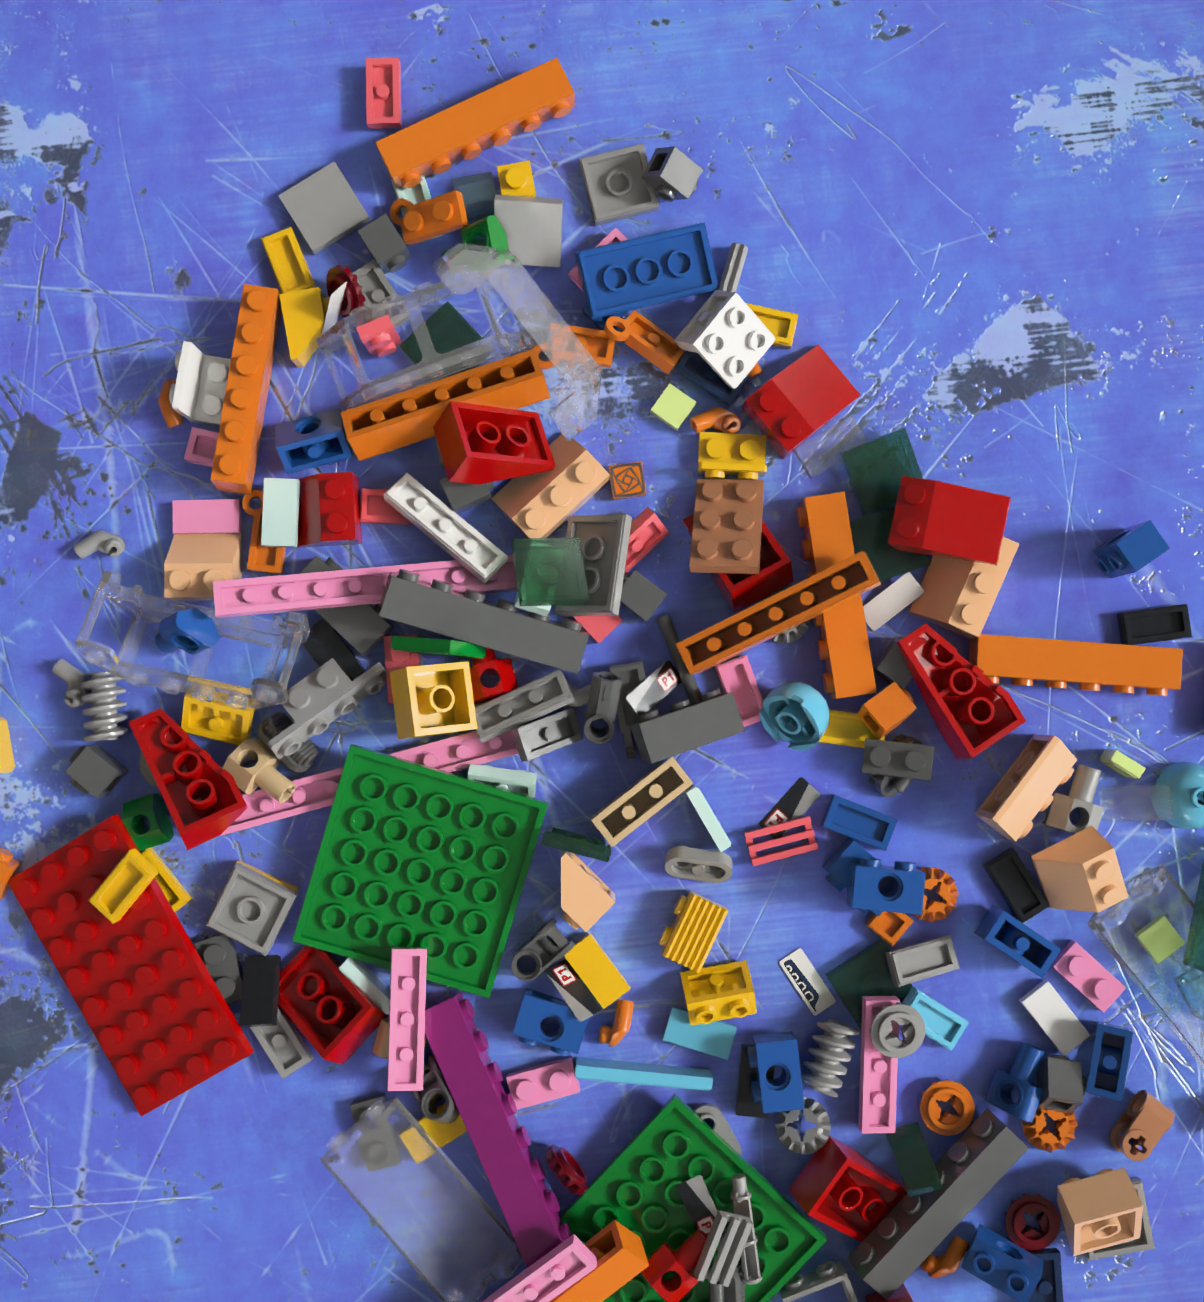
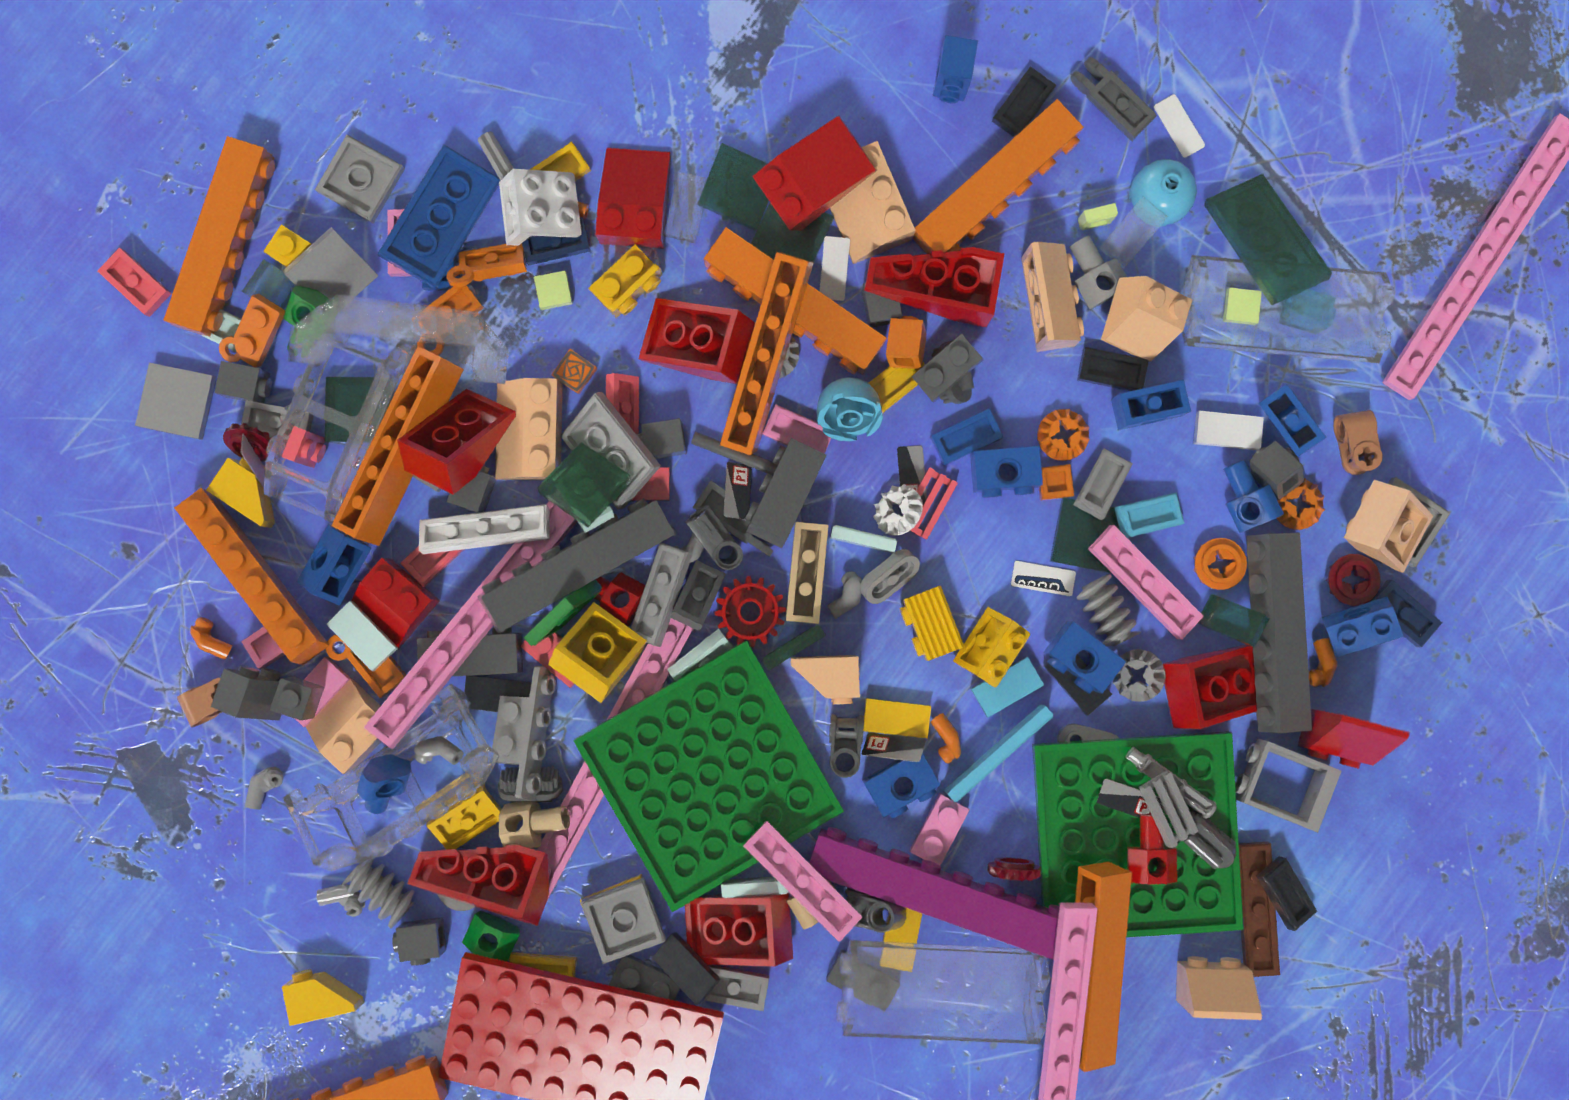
camera: 50 degrees left, 0 degrees up
yellow tile [88,848,159,924] -> none
white bracket [169,341,231,426] -> none
yellow tile [261,227,316,294] -> none
brick [641,146,703,202] -> none
nougat plate [689,479,764,574] -> none
orange arm [690,407,741,433] -> none
blue brick [846,857,926,915] -> none
light grey gear [869,1002,925,1058] -> none
bright pink plate [1051,940,1126,1013] -> none
none -> nougat piece [177,677,222,727]
none -> dark grey brick [211,665,282,721]
none -> dark grey brick [270,677,325,721]
none -> light grey arm [414,736,464,765]
none -> red gear [715,576,786,647]
none -> light grey arm [827,571,862,619]
none -> white gear [873,484,923,536]

